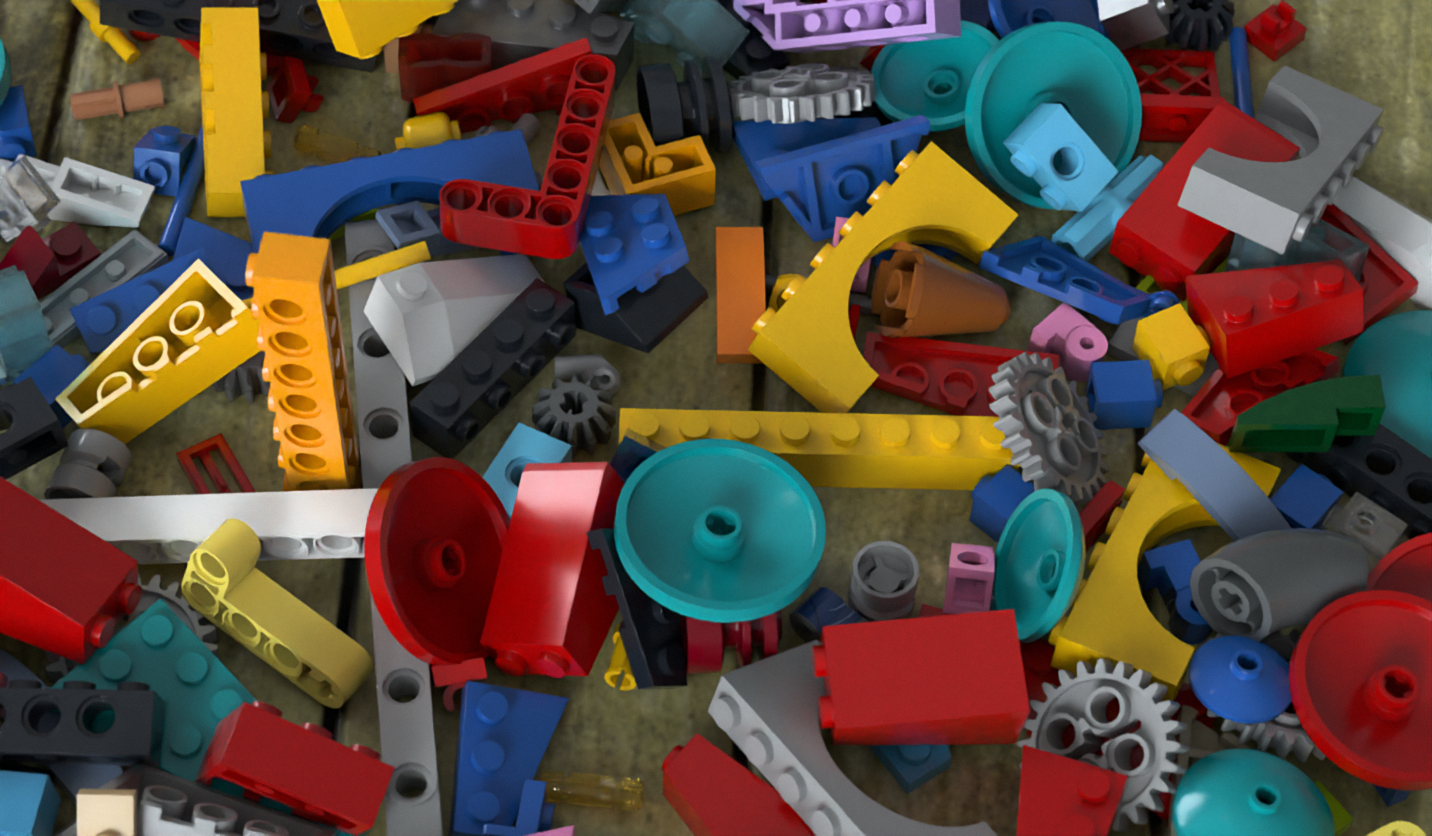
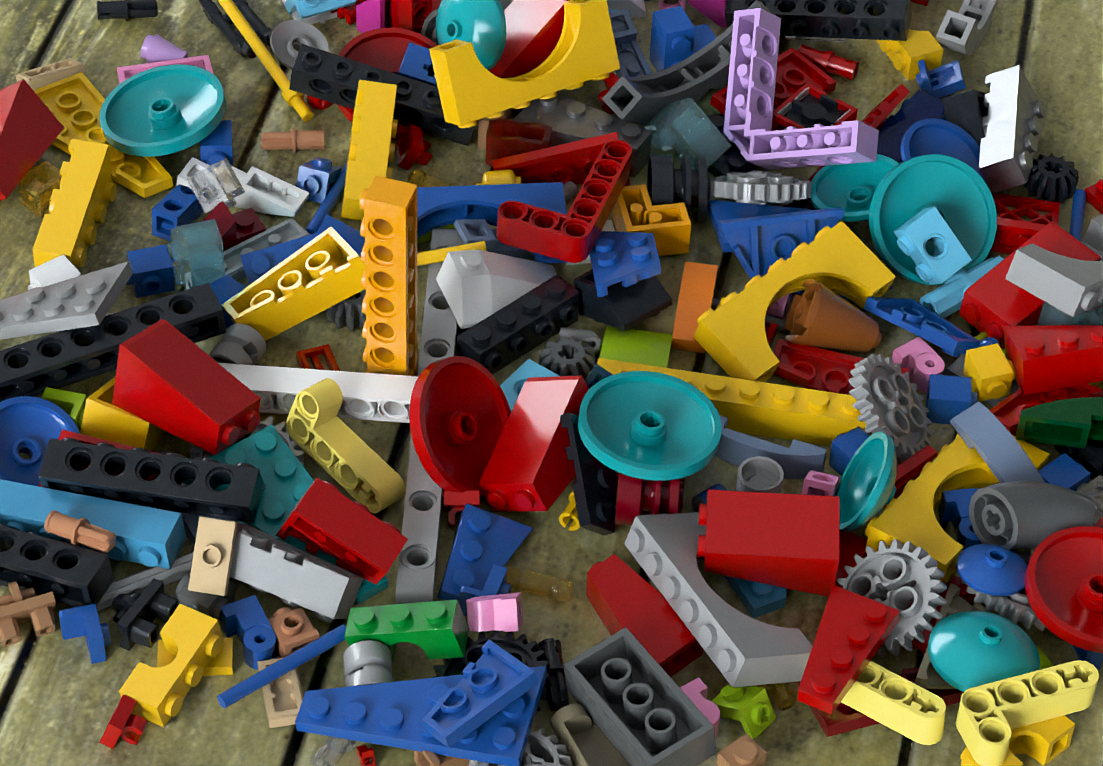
camera: 10 degrees right, 10 degrees down
none -> lime slope [600,326,673,368]
none -> sand blue slope [715,415,827,479]

